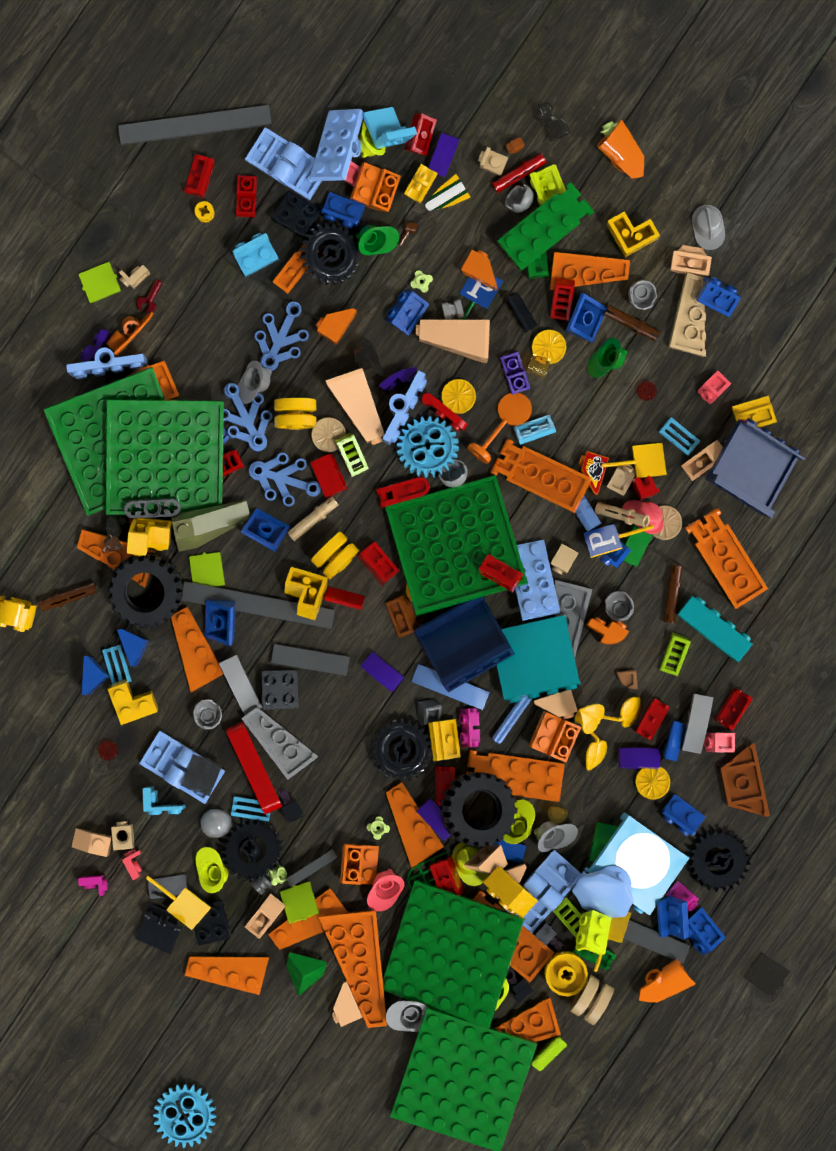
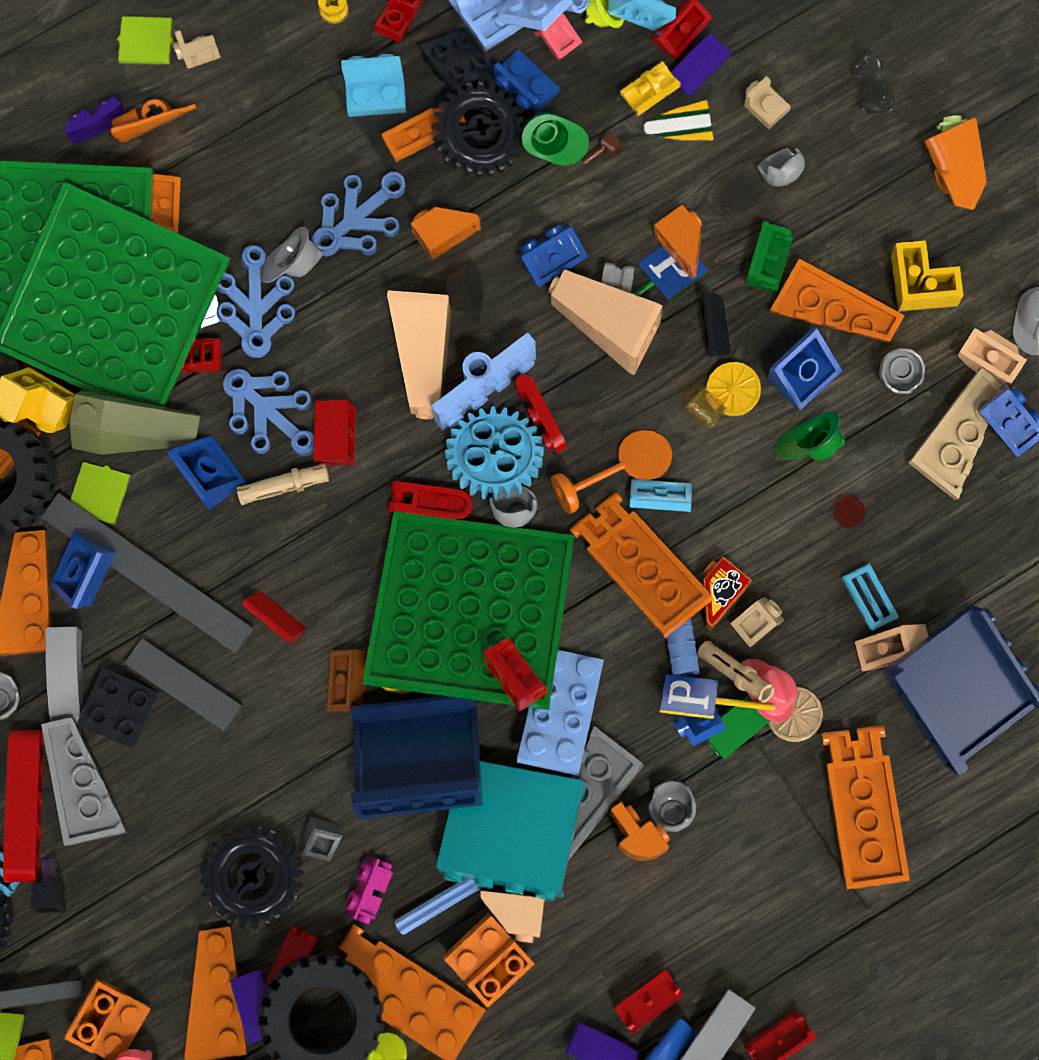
camera: 30 degrees right, 10 degrees down
light blue plate [66,348,148,379] -> none
dark grey beam [124,497,181,518] -> none
dark red bar [137,280,162,315] -> none
yellow wheel [274,398,317,430] -> none
yellow brick [285,567,328,620] -> none
tan wheel [311,417,346,452] -> none
yellow wheel [311,531,359,580] -> none
lime slope [334,433,369,477] -> none
orange brick [350,162,401,212] -> none
red hinge [358,542,399,586] -> none
dark purple slope [361,651,404,692] -> none
yellowish green plate [367,817,390,840] -> none
dark purple slope [379,367,417,393] -> none
yellowish green plate [411,270,433,293] -> none
medium blue slope [412,664,490,710] -> none
yellow plate [429,719,461,761] -> none
yellow wheel [442,379,476,414] -> none
red pin [492,153,547,193] -> none
green hinge [497,182,595,271] -> none
dark purple slope [499,351,530,395] -> none
dark orange tile [505,137,525,154] -> none
neon yellow bracket [530,165,566,206] -> none
red slope [550,278,575,321] -> none
tan brick [550,544,578,575] -> none
yellow plant [575,697,641,771] -> none
yellow piece [601,443,667,478] -> none
reddish brown pin [604,305,660,342] -> none
medium nougat tile [617,670,638,689] -> none
red hinge [631,475,660,501] -> none
lime slope [660,632,691,676] -> none
reddish brown pin [663,565,683,624] -> none
teal brick [676,596,753,662] -> none
coral bracket [697,371,731,404] -> none
yellow plate [731,396,777,428] -> none

